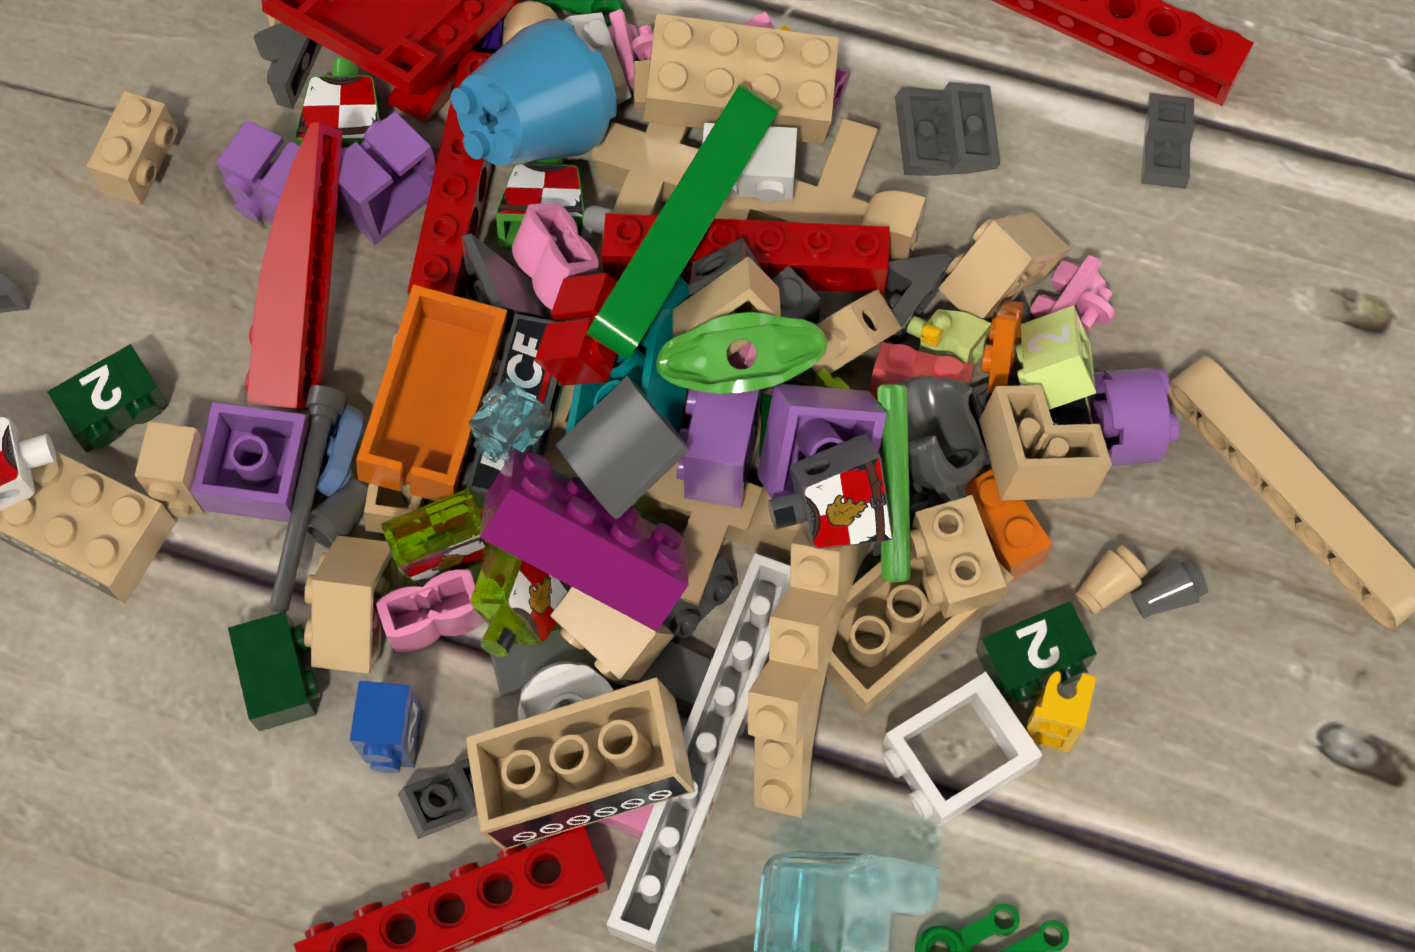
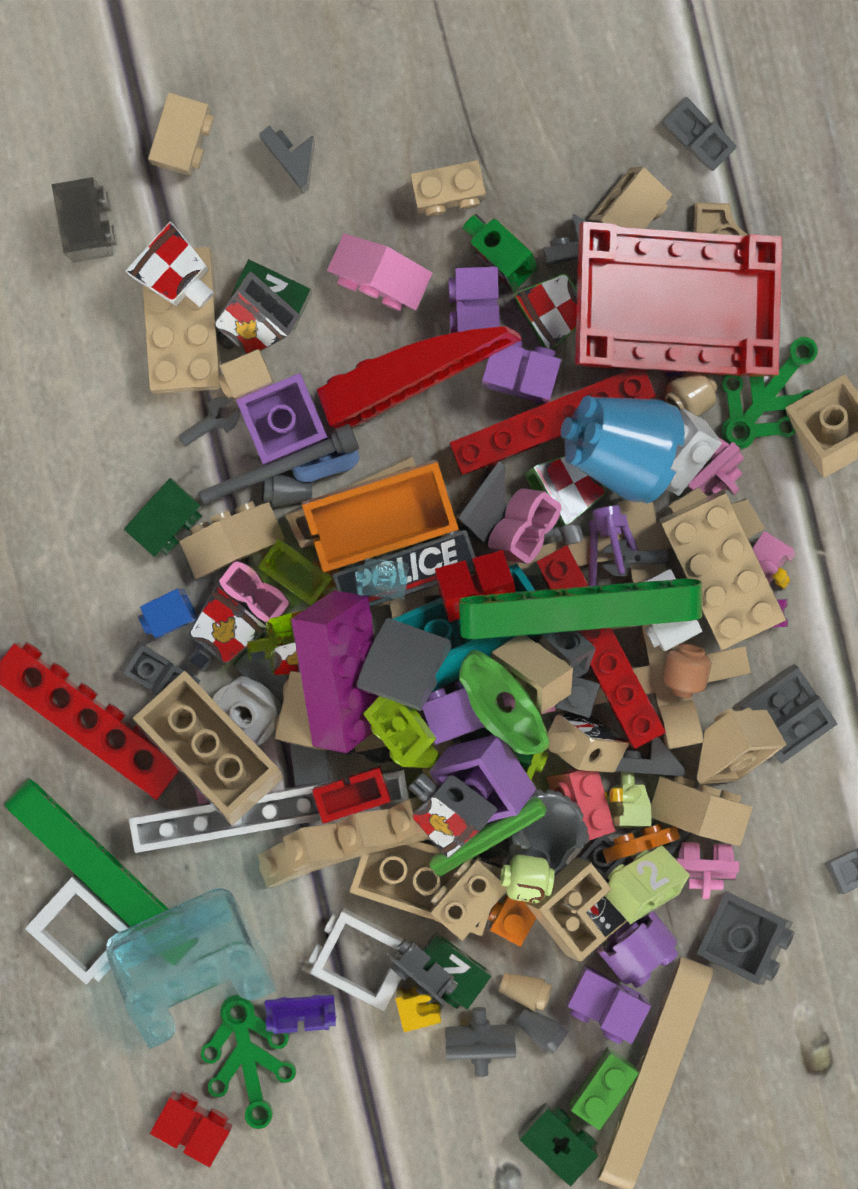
camera: 55 degrees right, 20 degrees up
none -> dark grey bar [179,398,240,446]
none -> torso [188,586,267,672]
none -> torso [215,272,300,354]
none -> dark purple hinge [265,995,337,1034]
none -> red piece [312,766,391,824]
none -> bright pink brick [327,233,433,311]
none -> lime bracket [363,696,441,768]
none -> dark grey hinge [387,939,457,1005]
none -> dark grey pin [445,1007,516,1077]
none -> green torso [462,214,538,293]
none -> yellowish green head [500,854,555,903]
none -> dark green brick [518,1103,598,1187]
none -> medium lavender brick [566,965,651,1044]
none -> bright green brick [569,1047,639,1131]
none -> medium lavender plant [588,505,643,586]
none -> dark grey bar [602,540,670,576]
none -> nougat head [662,644,712,698]
none -> tan slope [697,708,787,784]
none -> dark grey plate [697,891,795,985]

